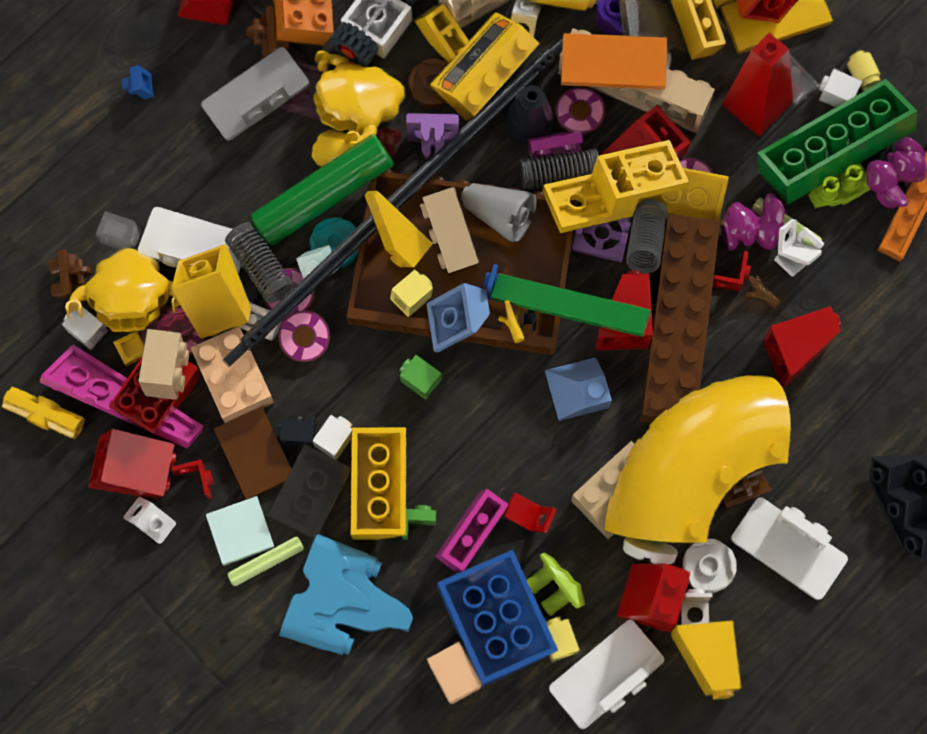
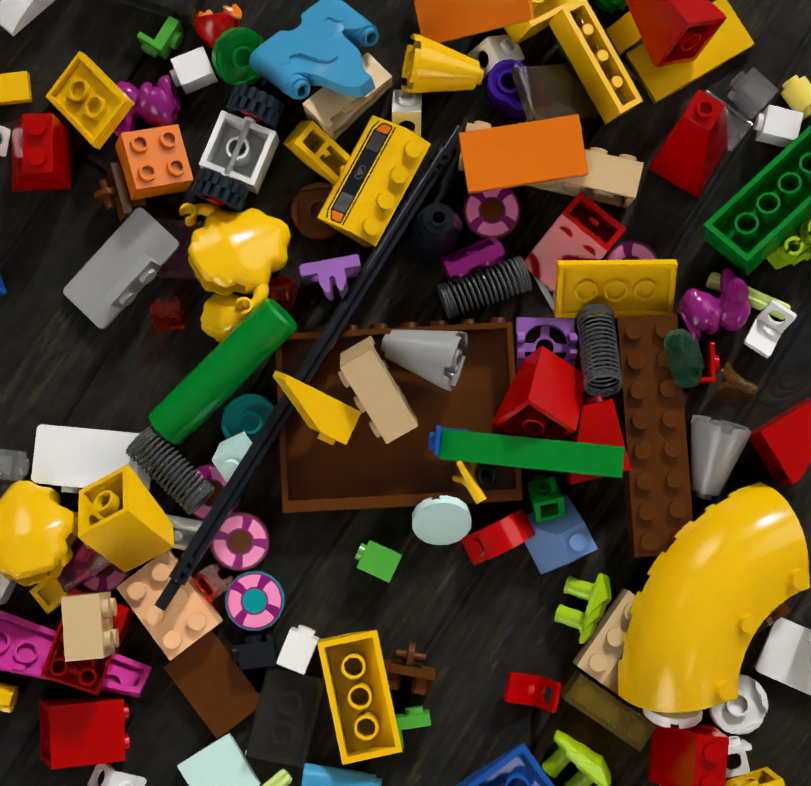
camera: 10 degrees left, 10 degrees up
red bracket [171,460,214,500] -> none
light yellow brick [390,270,433,317] -> none
medium blue slope [426,283,490,353] -> none
dark pink brick [435,489,509,573] -> none
yellow bracket [542,140,689,233] -> none
white bracket [778,219,822,265] -> none
none -> clear red tile [150,296,185,332]
none -> clear red tile [193,563,233,603]
none -> tile [225,571,285,631]
none -> reddish brown hips [383,642,436,695]
none -> light aqua tile [412,495,471,545]
none -> red brick [461,508,536,565]
none -> red slope [492,346,585,441]
none -> green brick [526,474,566,524]
none -> lime connector [554,573,612,645]
none -> clear yellow brick [560,670,657,752]
none -> clear green bracket [664,329,705,388]
none -> light grey cone [690,415,751,500]
none -> clear brick [727,67,779,119]

